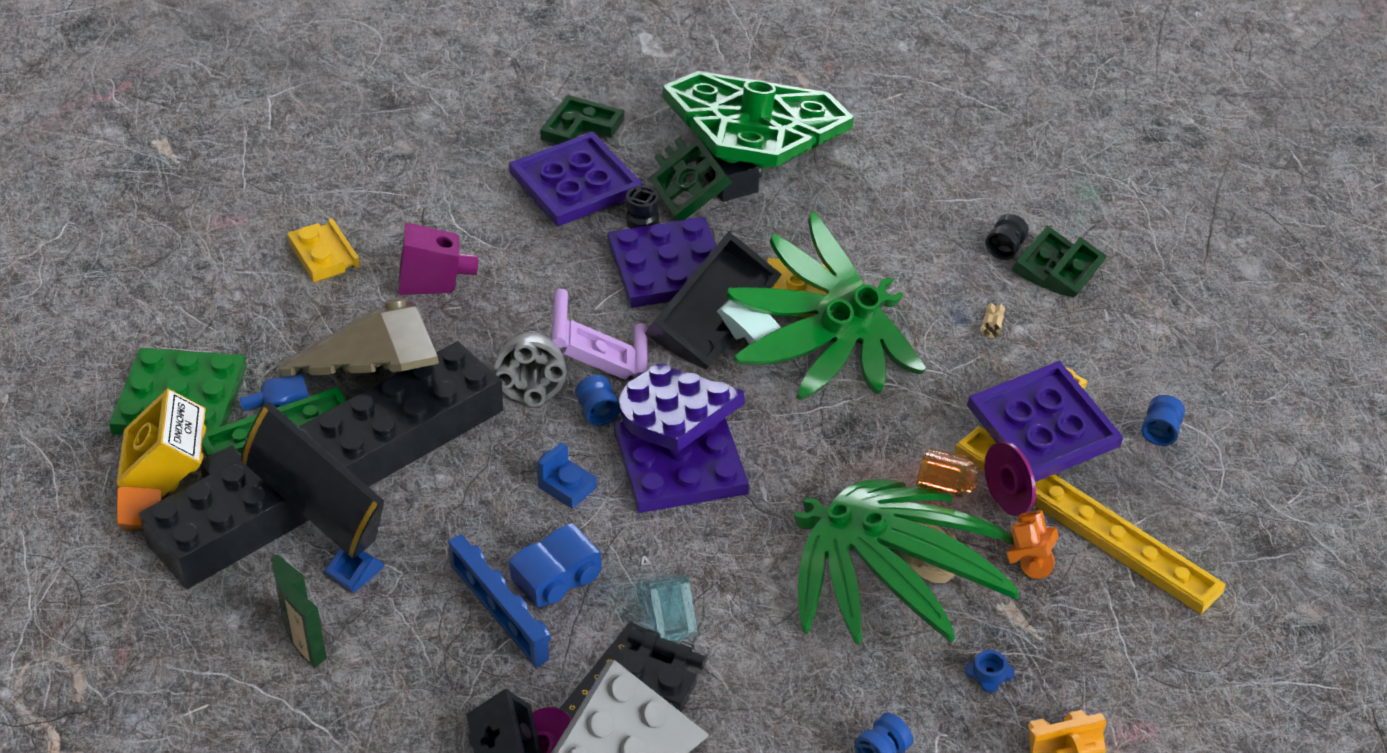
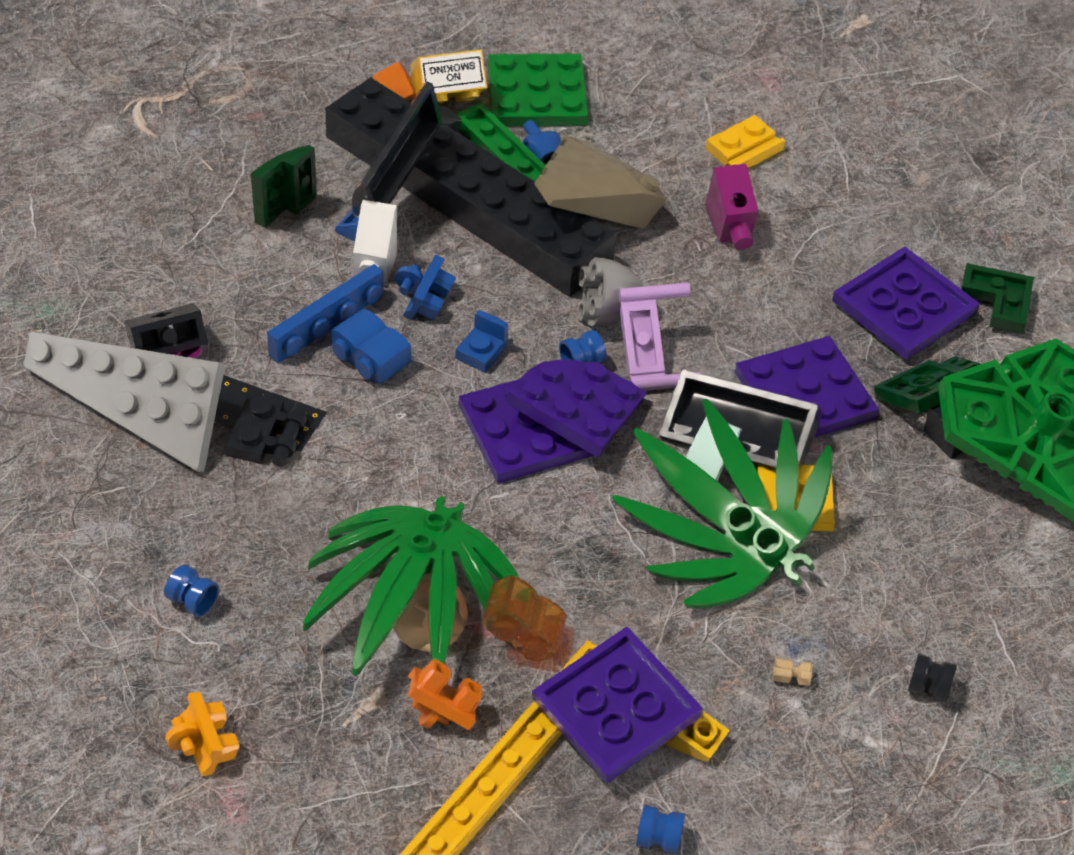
camera: 80 degrees right, 5 degrees up
black wheel [626,185,659,228] -> none
clear light blue slope [638,573,698,641] -> none
blue plate [965,650,1015,693] -> none
magenta dish [984,441,1036,516] -> none
dark green slope [1011,225,1107,297] -> none
none -> white slope [353,200,397,282]
none -> blue hips [395,254,456,320]

